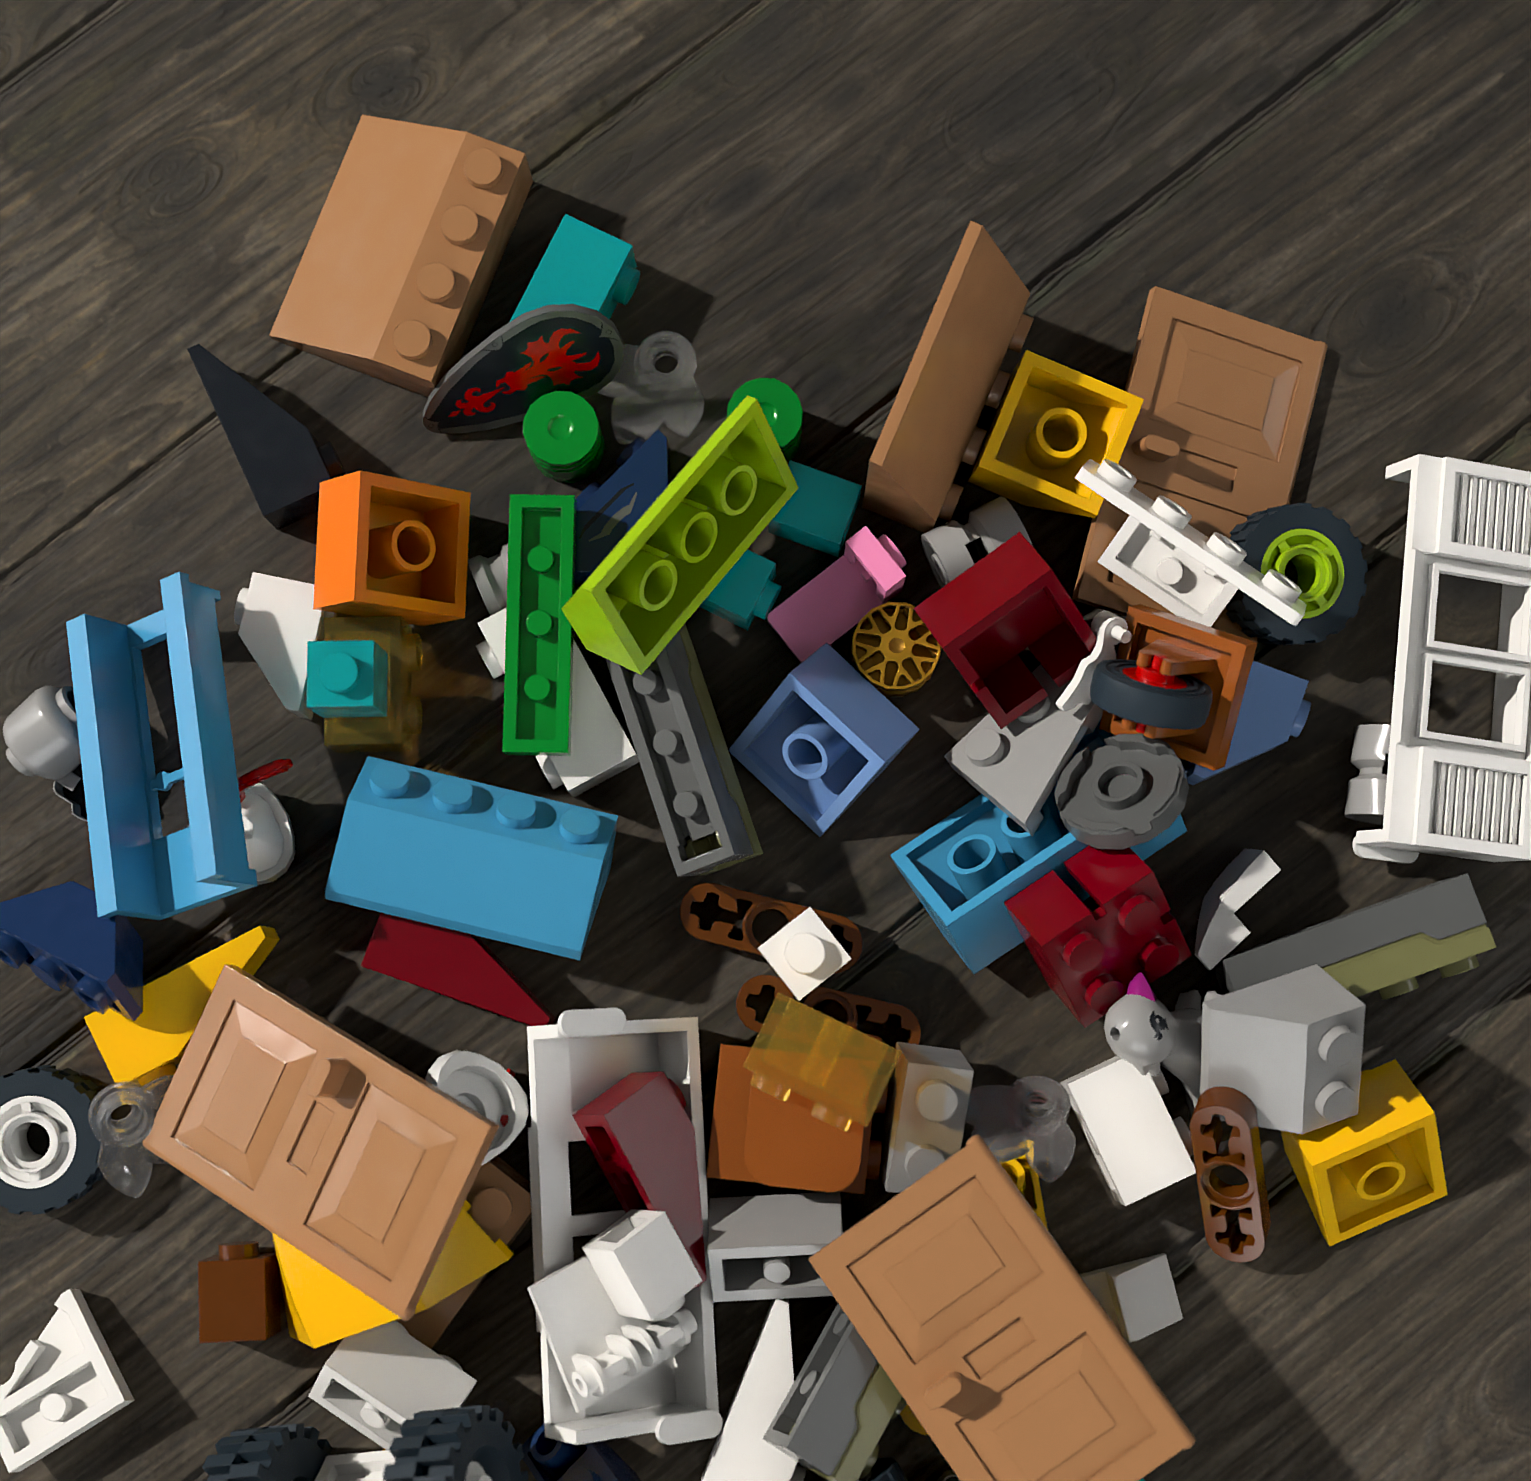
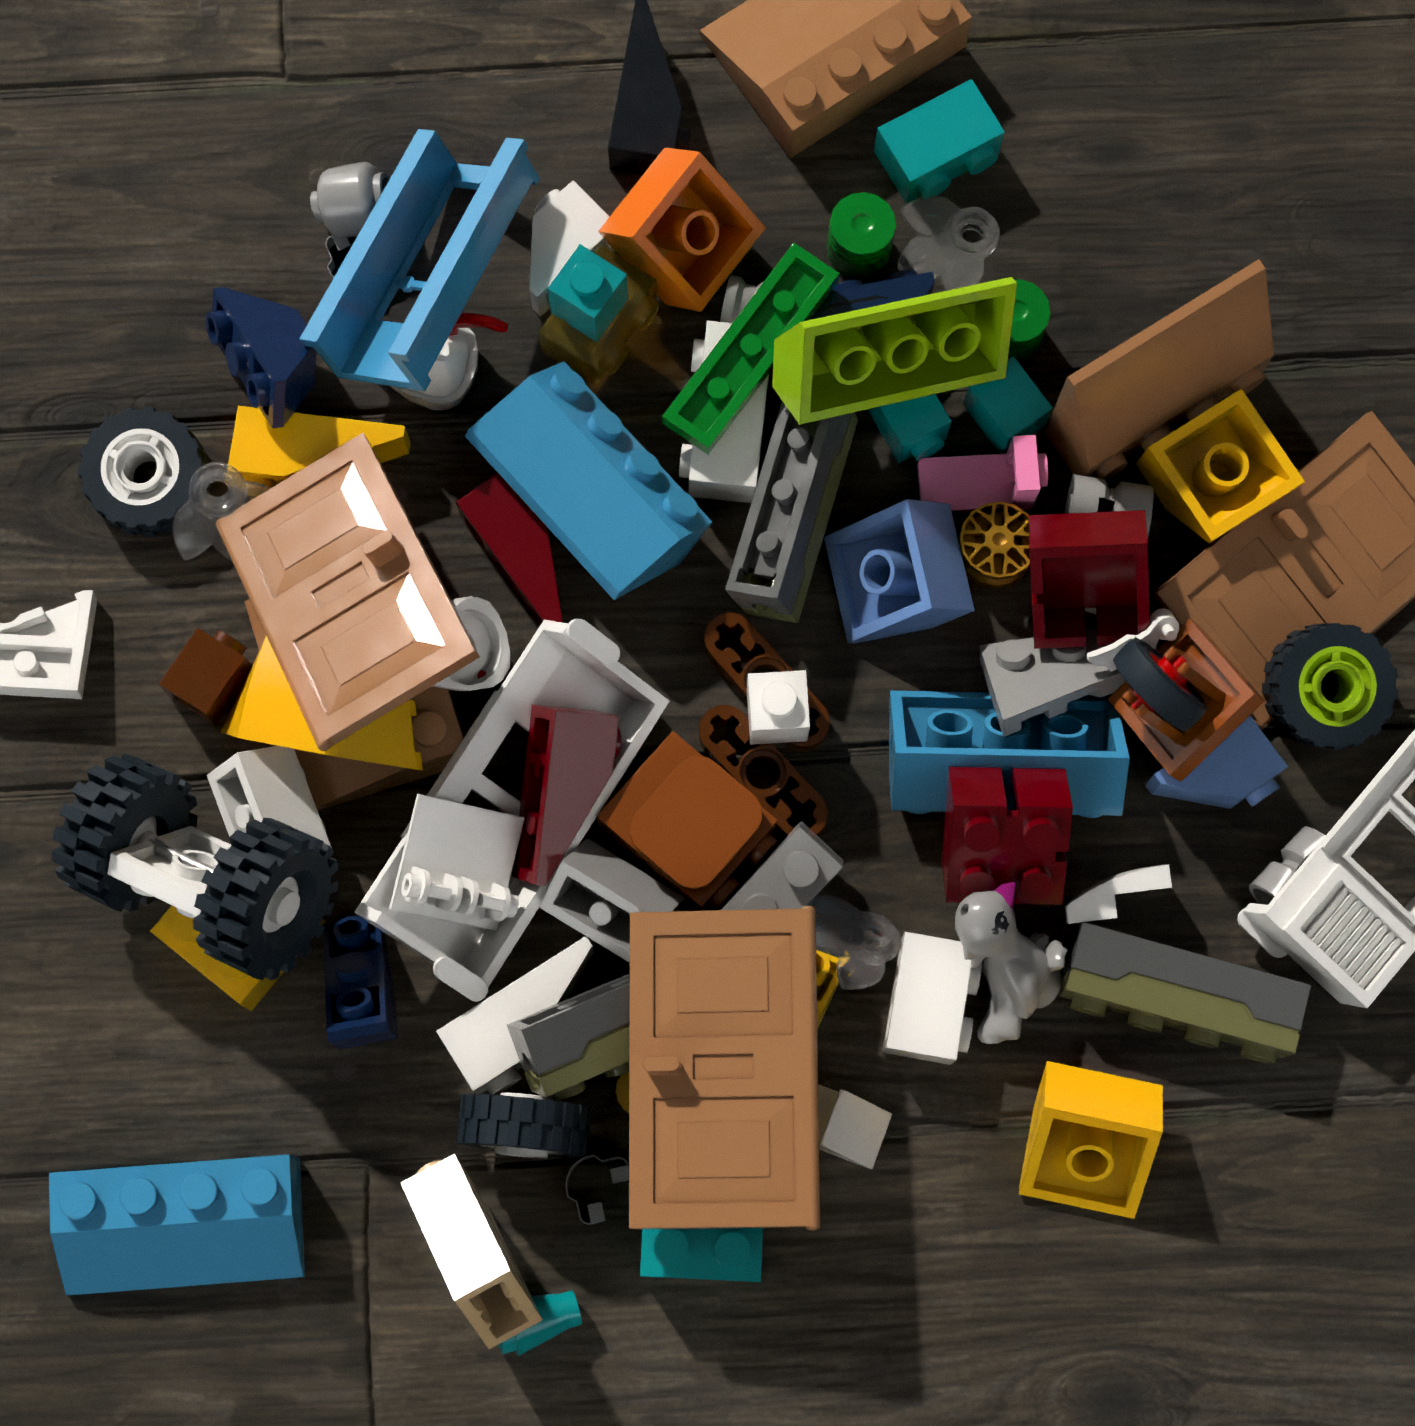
camera: 30 degrees right, 5 degrees down
shield [422,304,623,433] -> none
white brick [582,1209,702,1322] -> none
clear yellow brick [743,992,902,1132] -> none
dark grey tile [1054,734,1189,849] -> none
white bracket [1075,459,1307,627] -> none
reddish brown beam [1190,1086,1271,1263] -> none
light grey slope [1200,964,1365,1134] -> none

